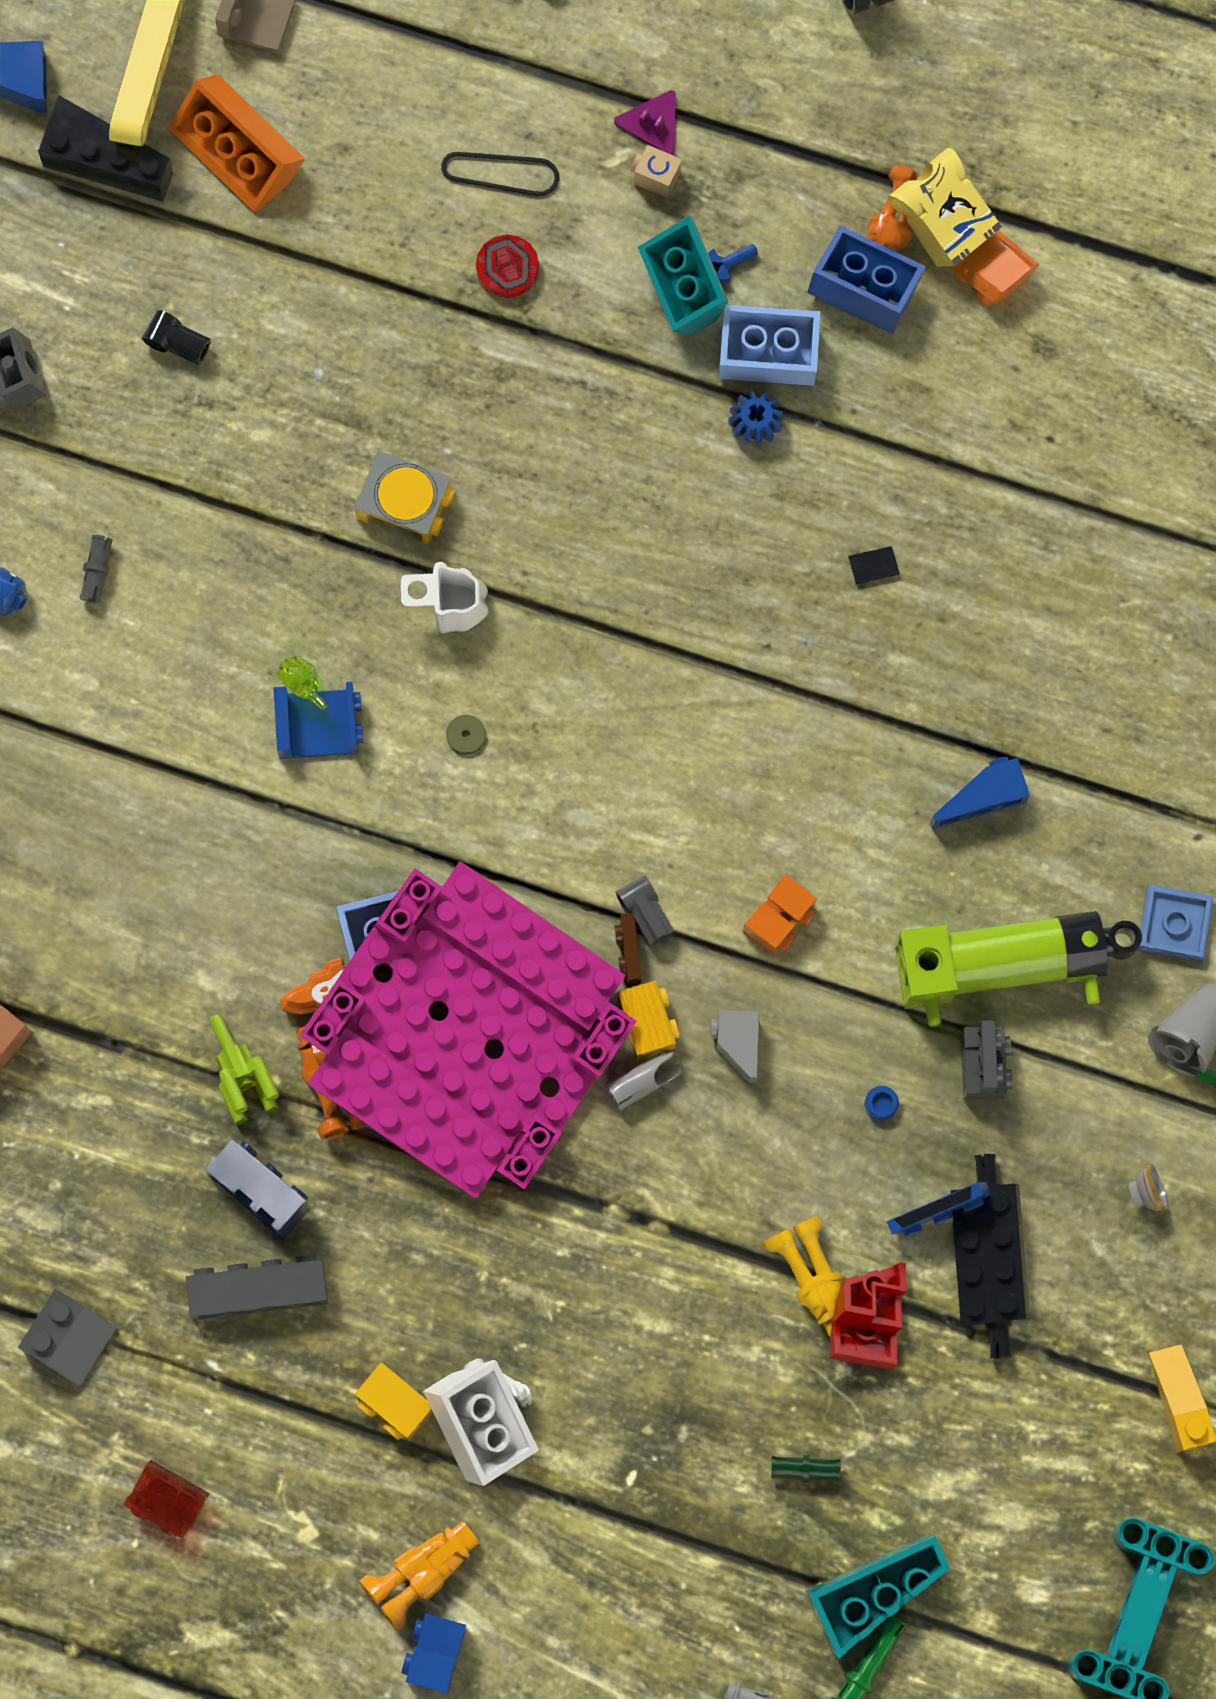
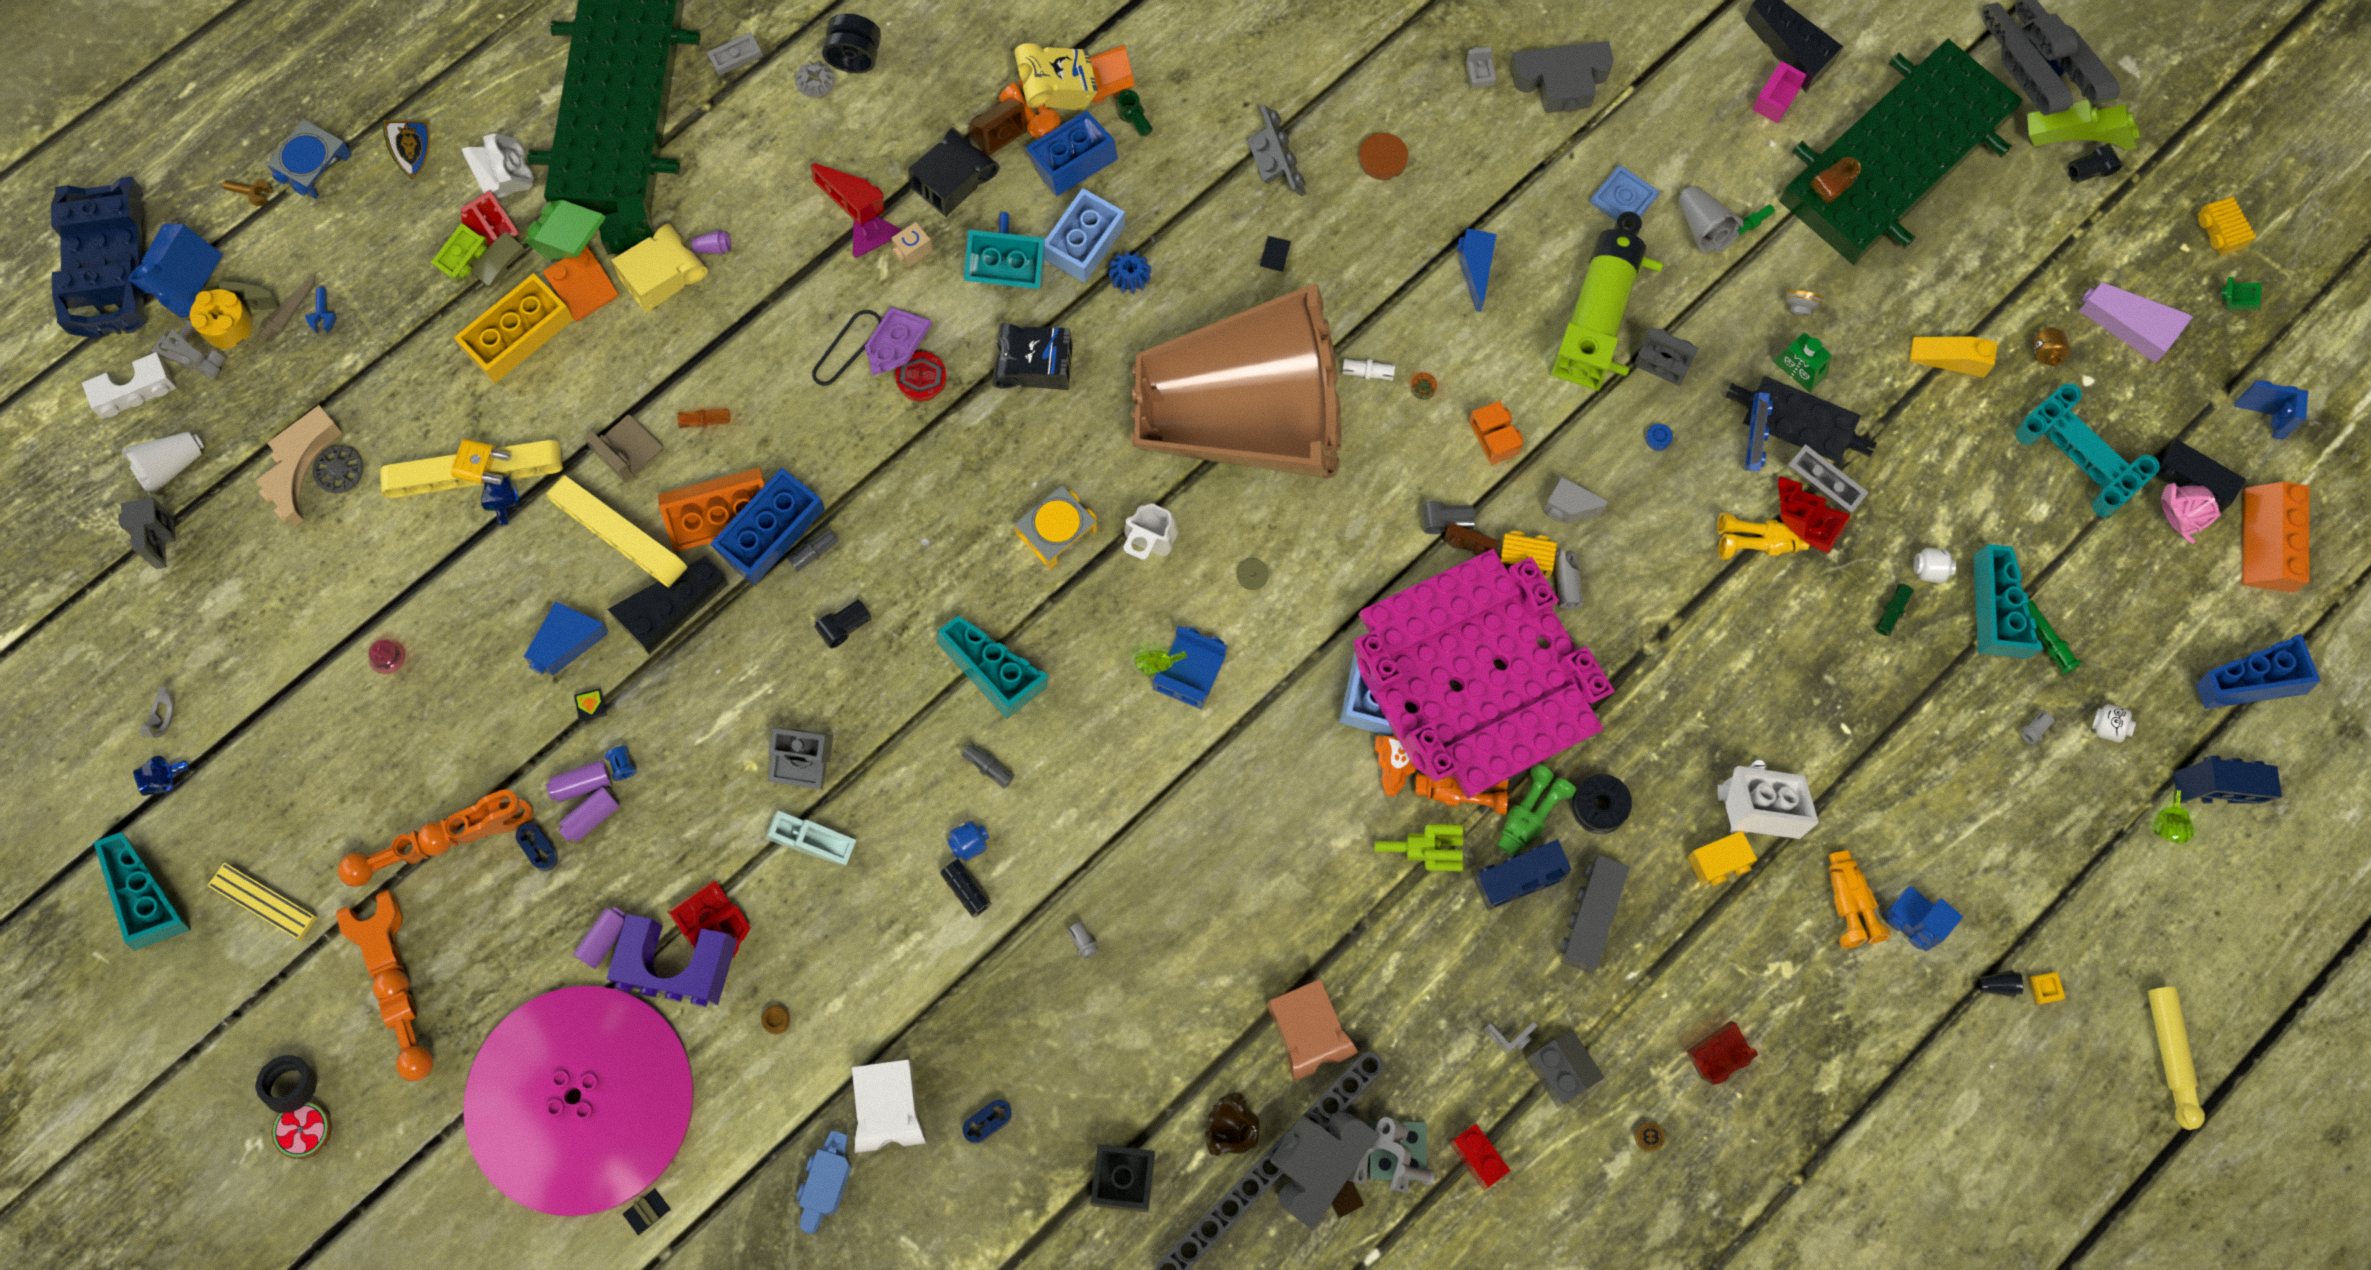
camera: 60 degrees left, 5 degrees down
none -> clear orange axle [677,408,731,429]
none -> blue slope [710,468,825,586]
none -> dark grey axle [788,530,838,572]
none -> red slope [811,163,884,226]
none -> medium lavender tile [865,307,933,376]
none -> black piece [908,127,1000,217]
none -> teal wedge [937,615,1049,719]
none -> reddish brown slope [968,98,1027,156]
none -> black piece [992,323,1073,390]
none -> dark green axle [1118,90,1153,137]
none -> medium nougat cone [1131,284,1342,479]
none -> dark grey bracket [1248,105,1306,196]
none -> white pin [1342,358,1395,381]
none -> dark orange tile [1359,133,1409,180]
none -> clear orange tile [1411,373,1437,400]
none -> light grey bracket [1484,1022,1538,1055]
none -> bright green piece [1497,763,1577,856]
none -> black wheel [1571,774,1632,834]
none -> pearl gold tile [1635,1122,1665,1152]
none -> green torso [1773,332,1832,392]
none -> light grey brick [1787,444,1869,514]
none -> white head [1914,548,1956,583]

